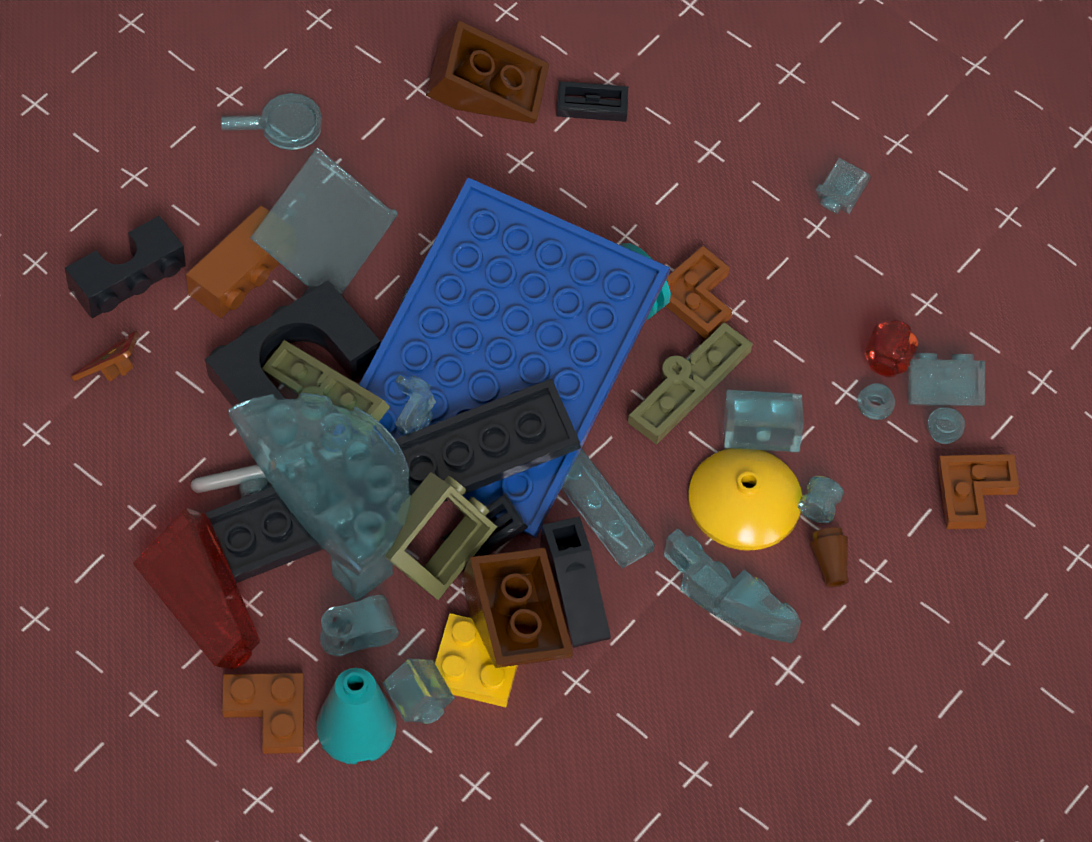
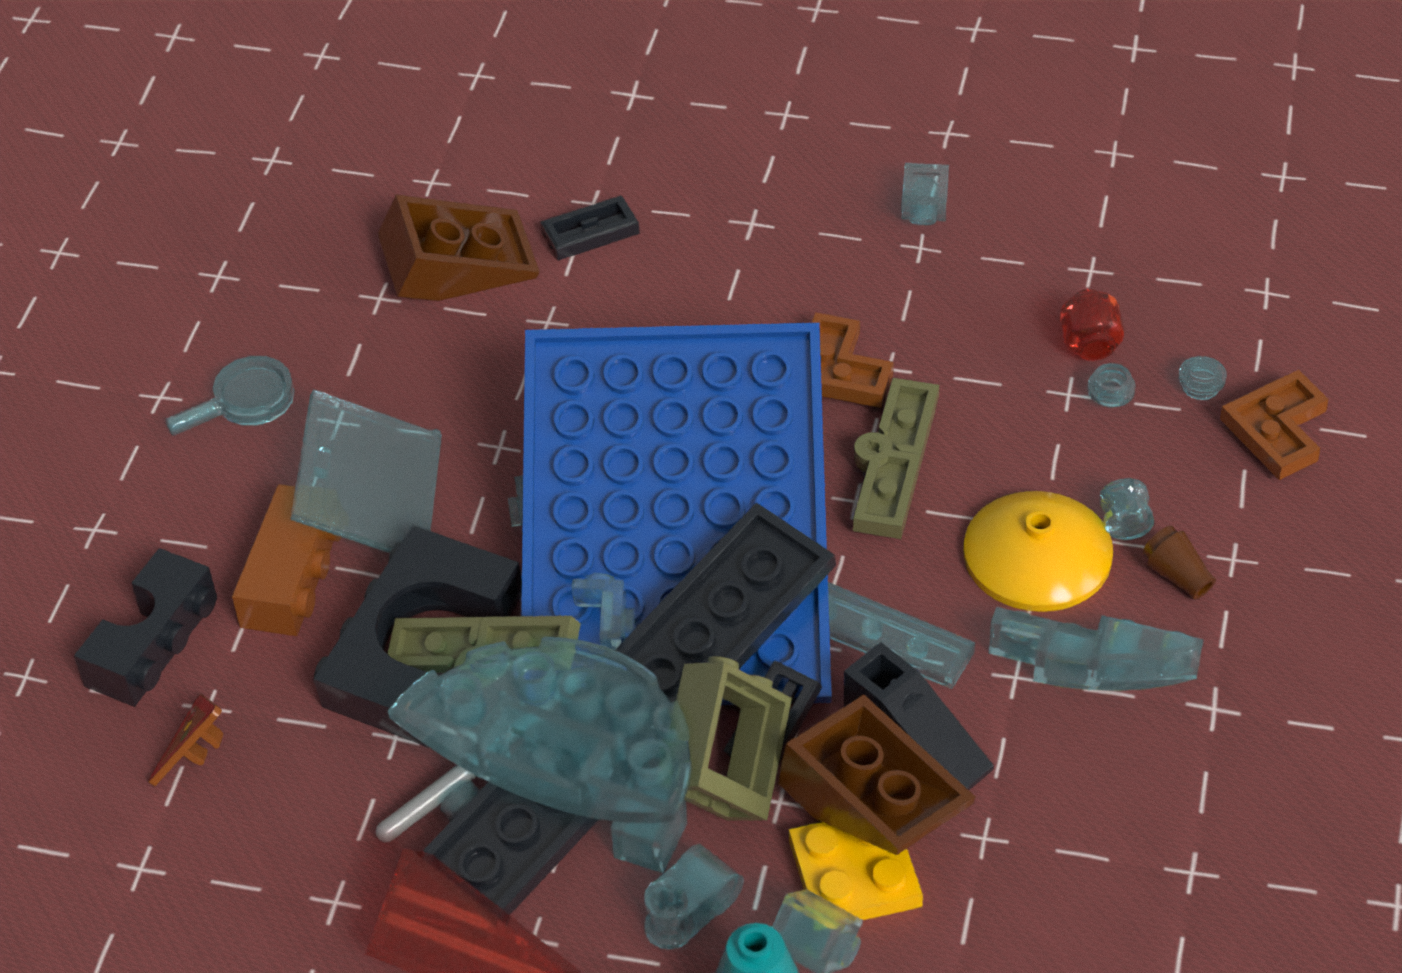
camera: 20 degrees left, 10 degrees down
clear light blue brick [723,390,804,452] -> none
clear light blue bracket [905,353,985,406] -> none

